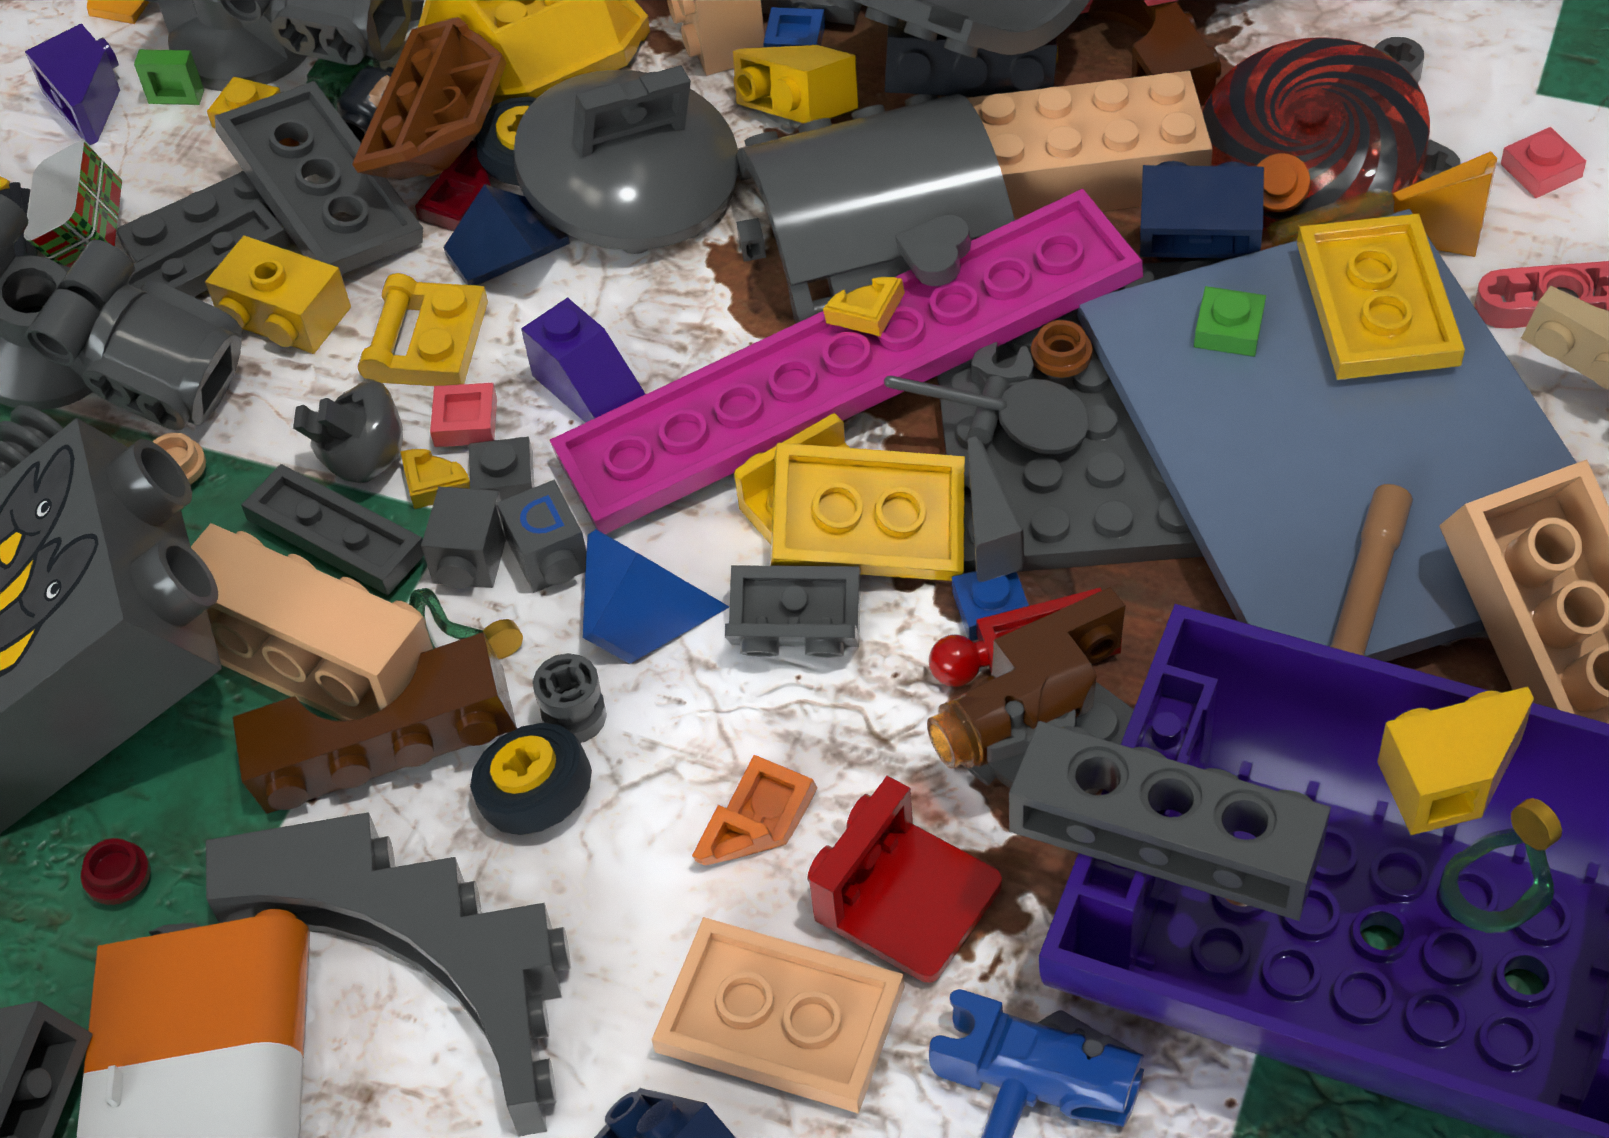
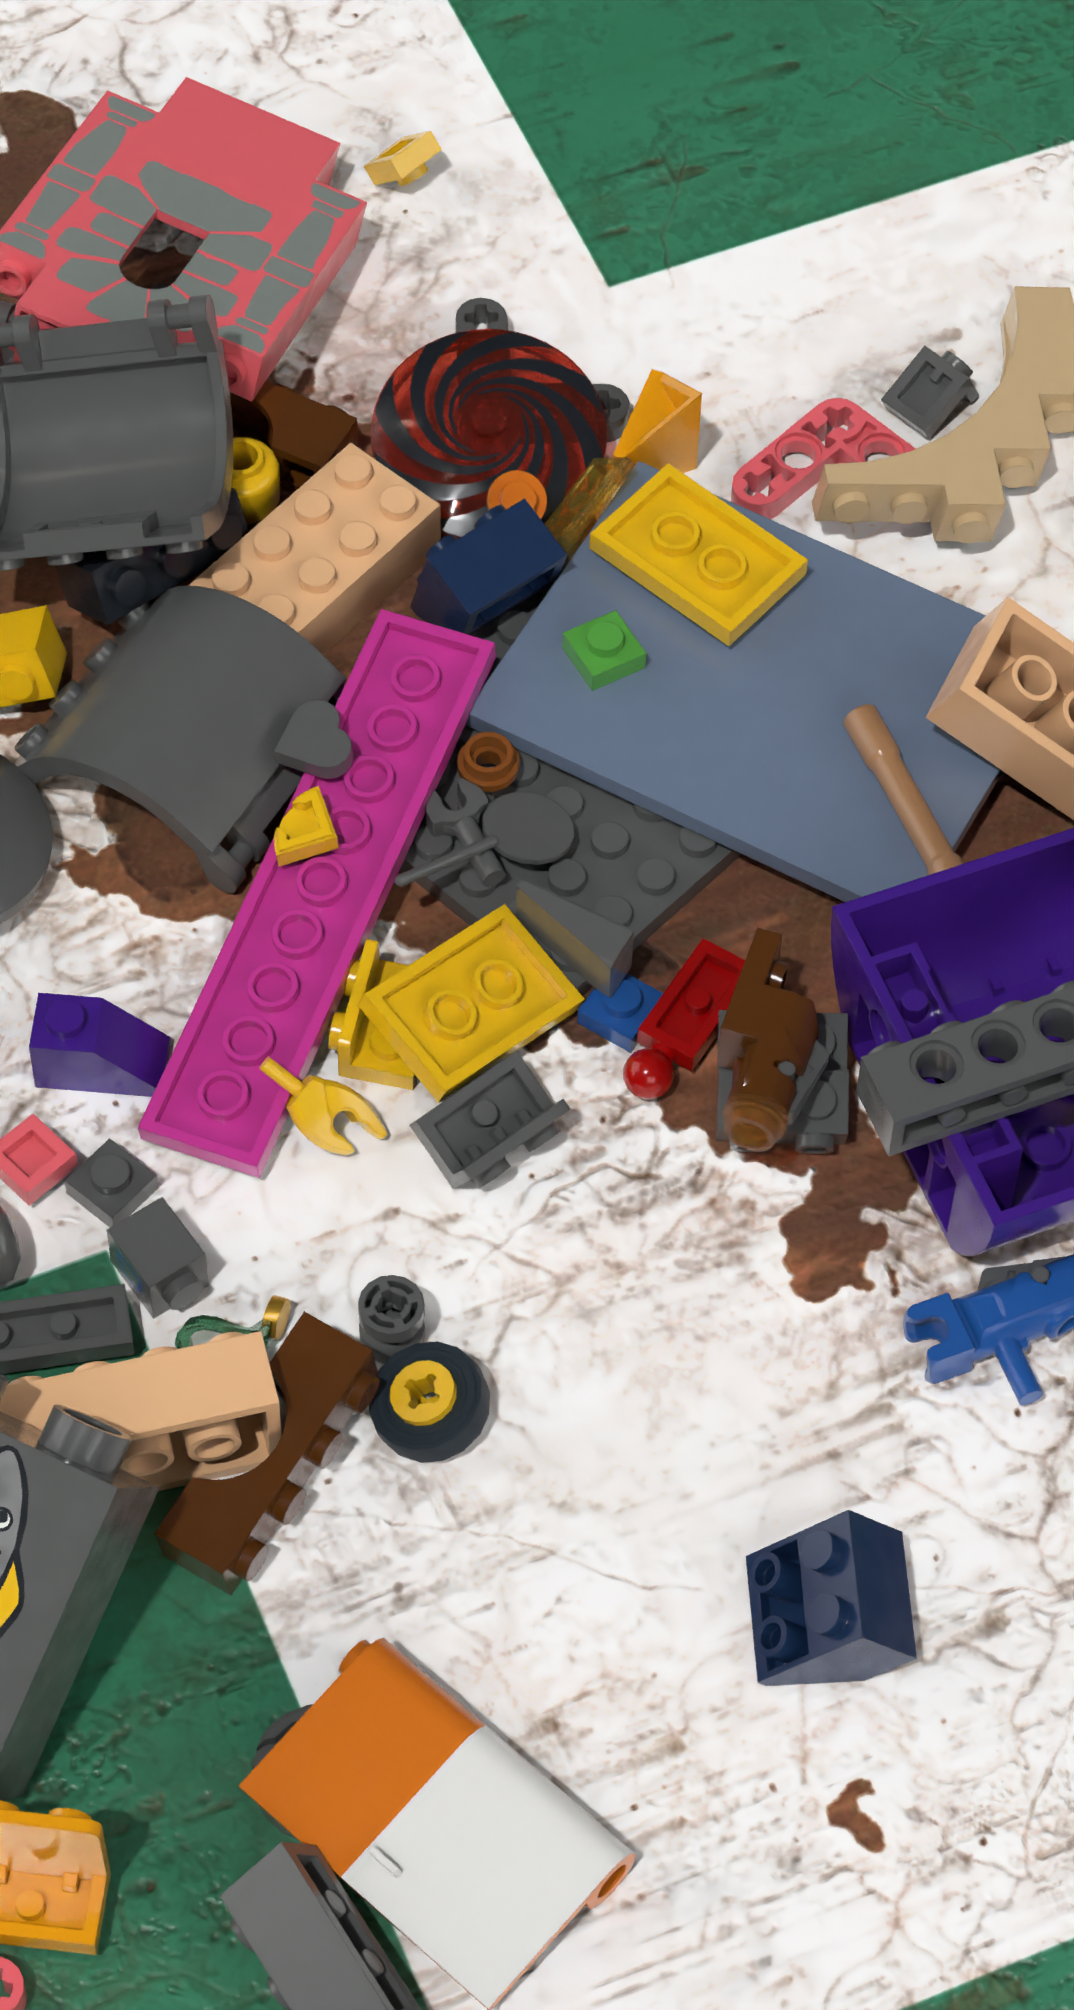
camera: 50 degrees left, 5 degrees up
dark red plate [81,838,151,905] -> none
dark grey arch [206,812,571,1137] -> none
yellow tile [400,449,470,509] -> none
dark grey brick [496,479,587,593] -> none
blue slope [582,529,729,664] -> none
light nougat plate [651,917,905,1114] -> none
orange slope [692,755,818,866] -> none
dark grey piece [736,218,766,262] -> none
red bracket [807,776,1002,983] -> none
coral plate [1501,126,1587,198] -> none
none -> yellow head [231,437,280,526]
none -> yellow hand [259,1056,387,1156]

